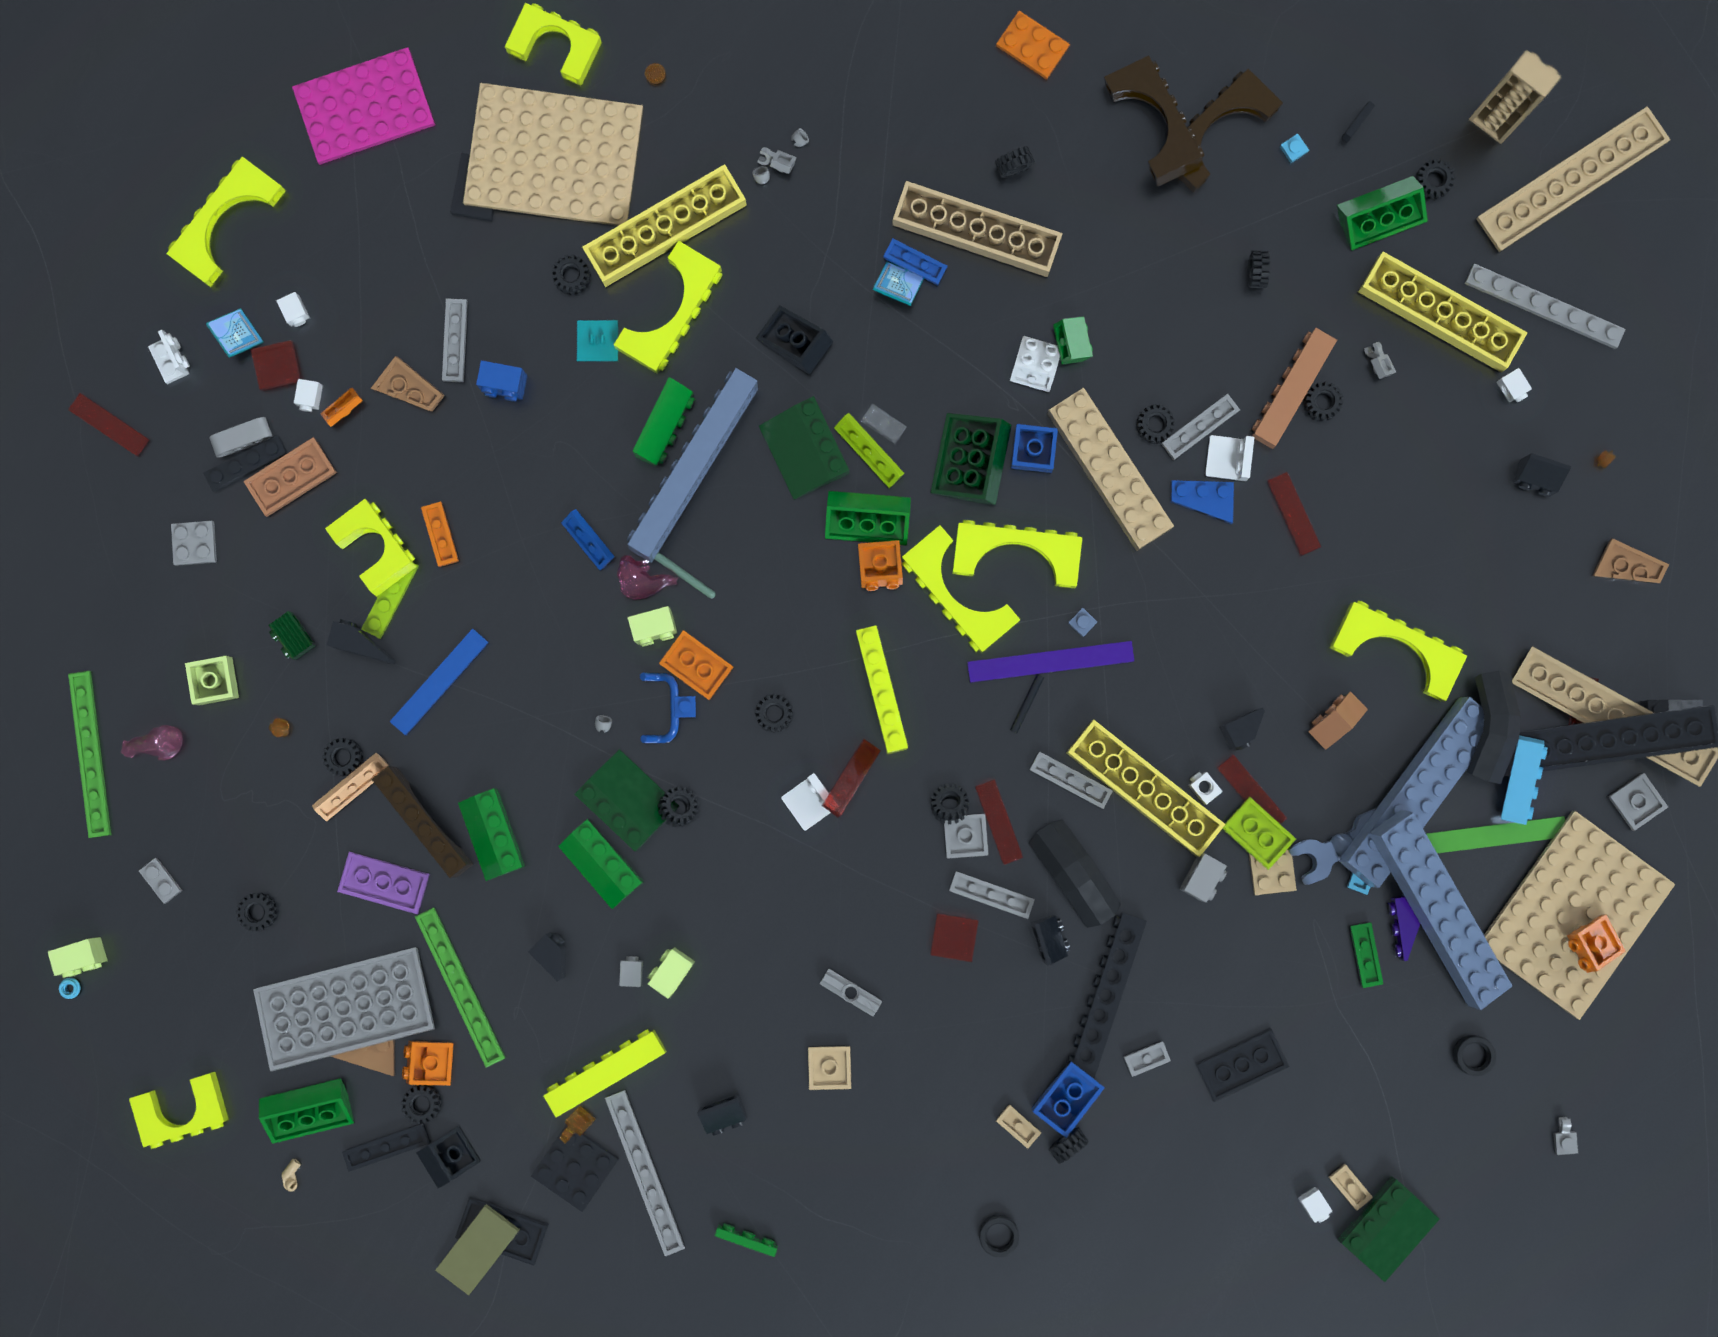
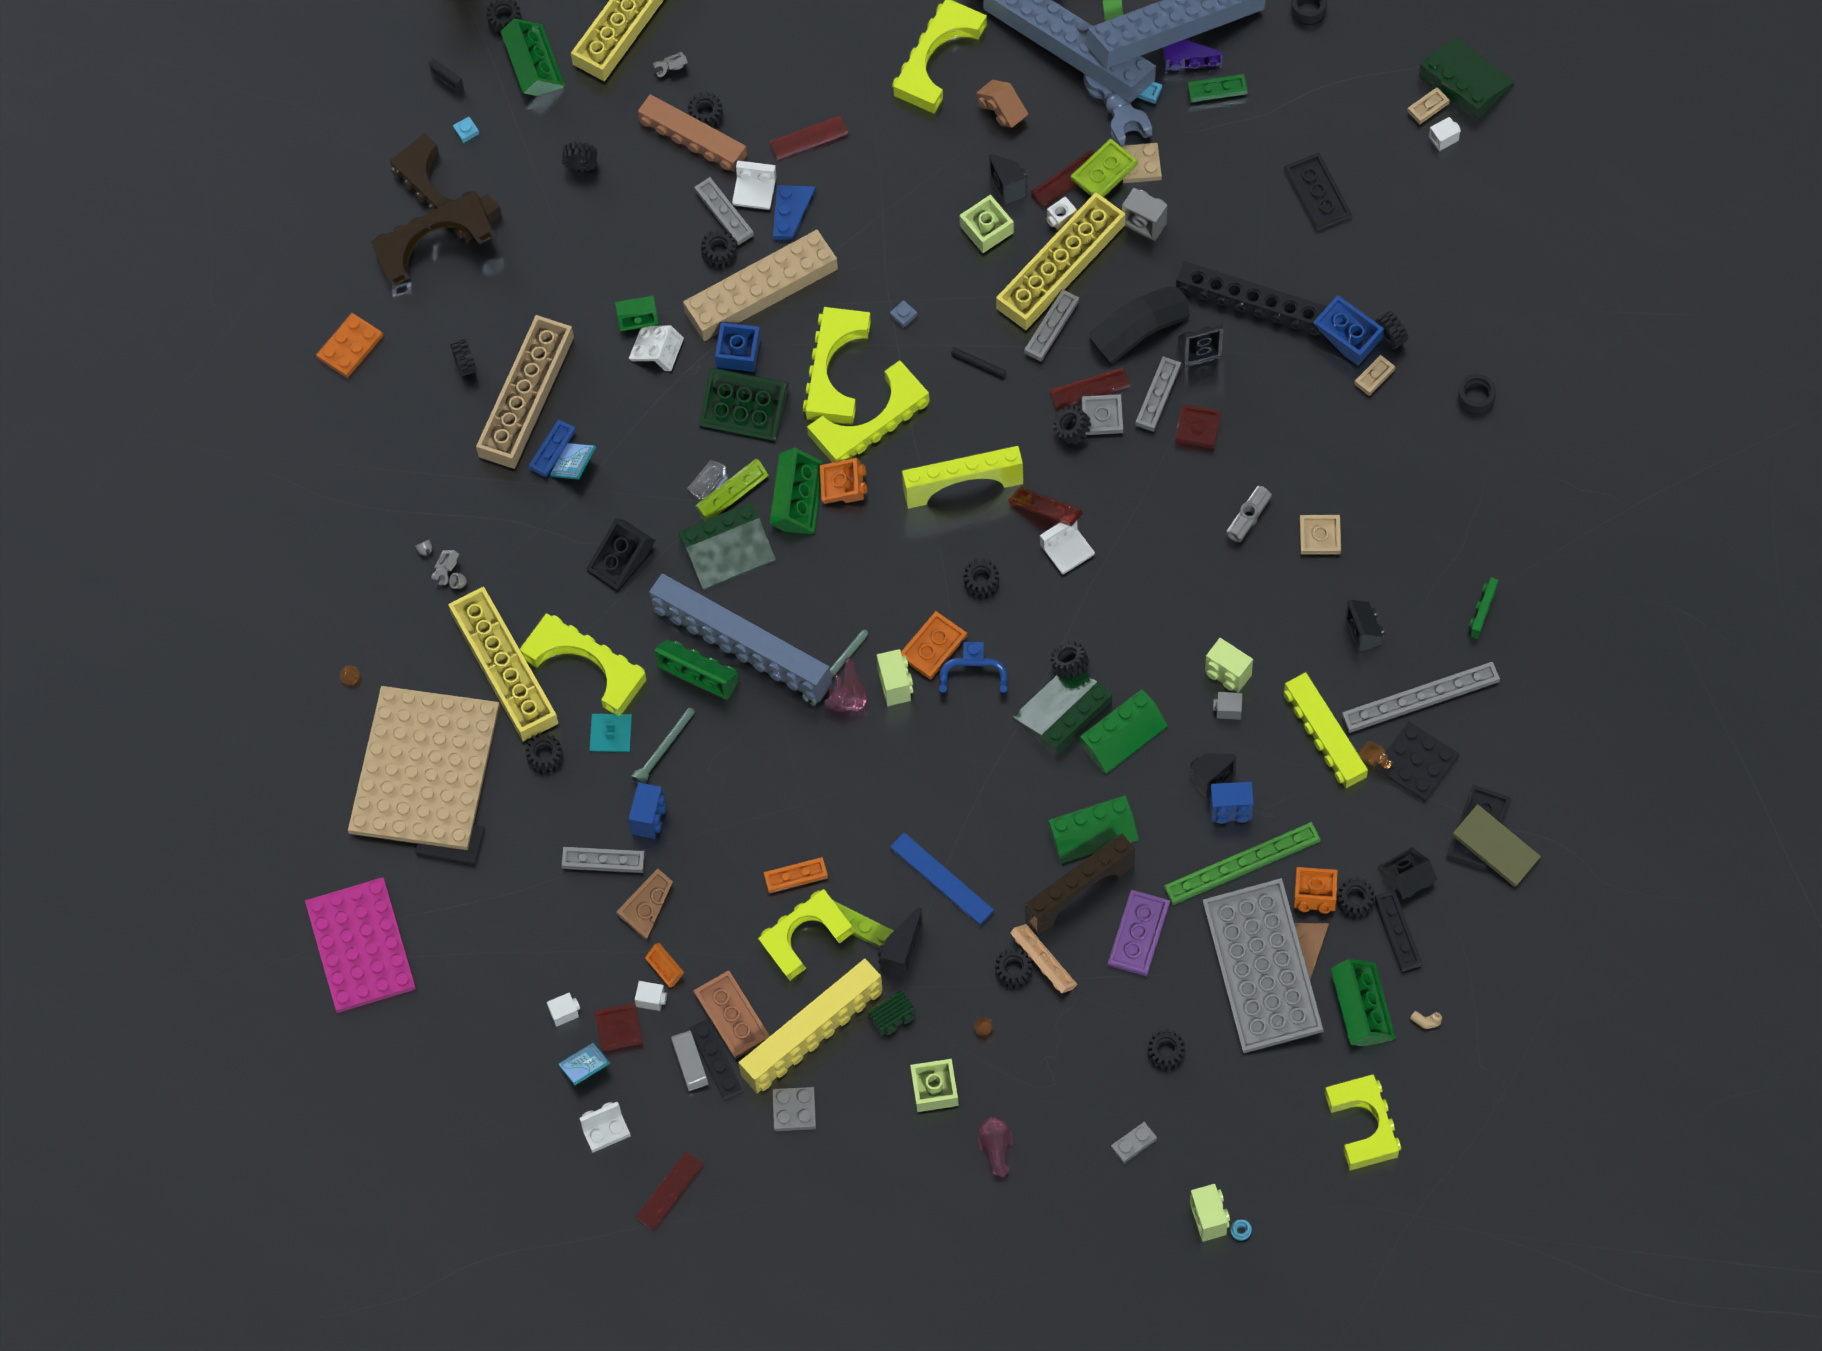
camera: 85 degrees left, 20 degrees down
bright green tile [68,671,111,838] -> none
neon yellow arch [166,157,285,287] -> none
neon yellow arch [505,3,602,86] -> none
blue plate [561,509,615,570] -> none
light grey hinge [595,715,612,733] -> none
dark purple tile [967,641,1134,683] -> none
light grey plate [1124,1041,1171,1077] -> none
none -> sand green piece [631,708,695,785]
none -> light yellow brick [739,959,883,1093]
none -> yellowish green brick [959,195,1014,253]
none -> blue brick [1210,782,1254,824]

